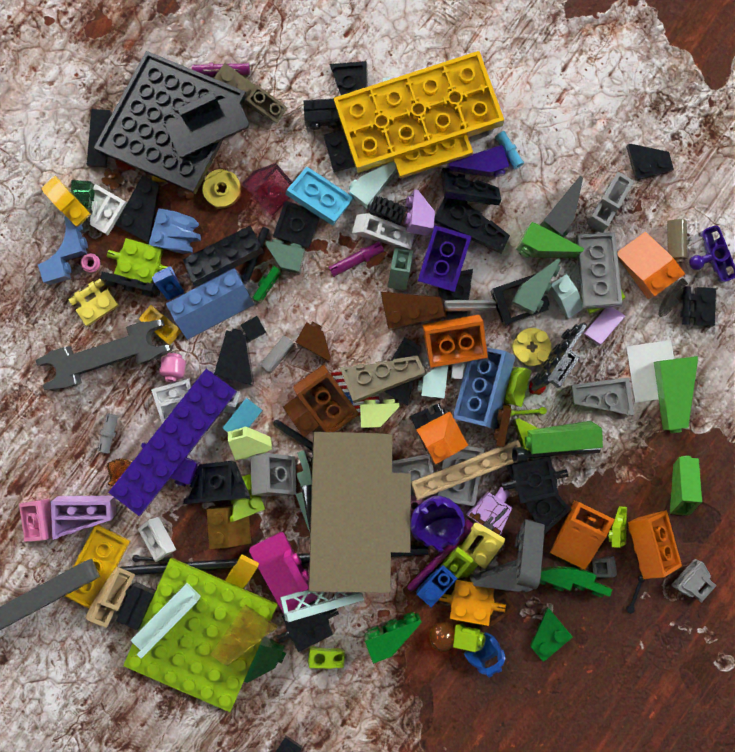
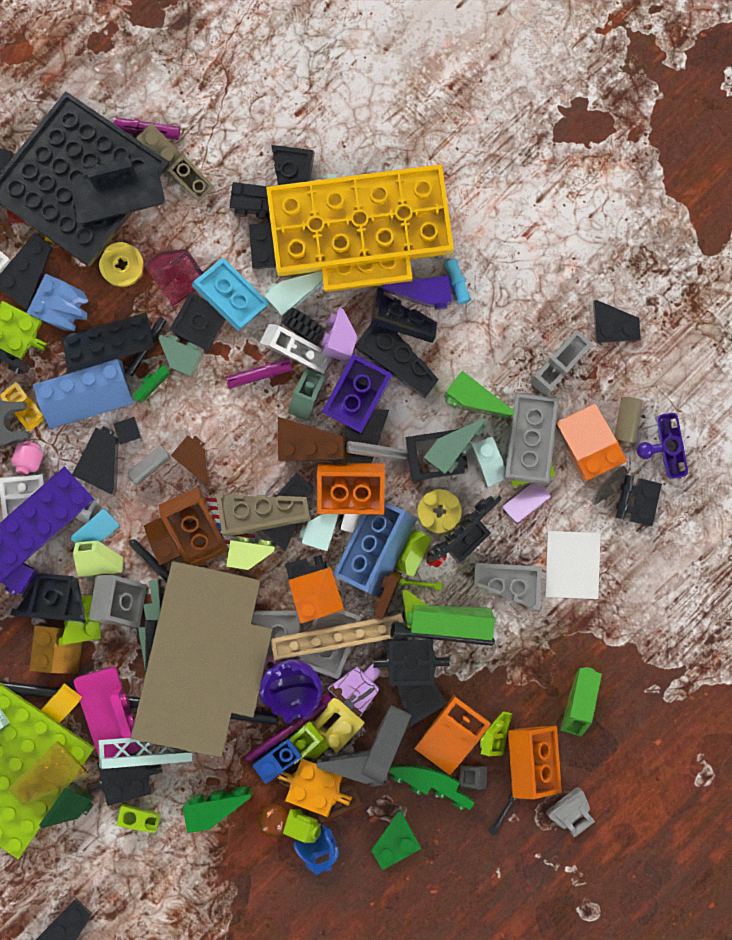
camera: 10 degrees right, 0 degrees up
blue slope [152,266,185,300] -> none
dark grey slope [540,176,583,238] -> none
bright green slope [654,356,698,433] -> none

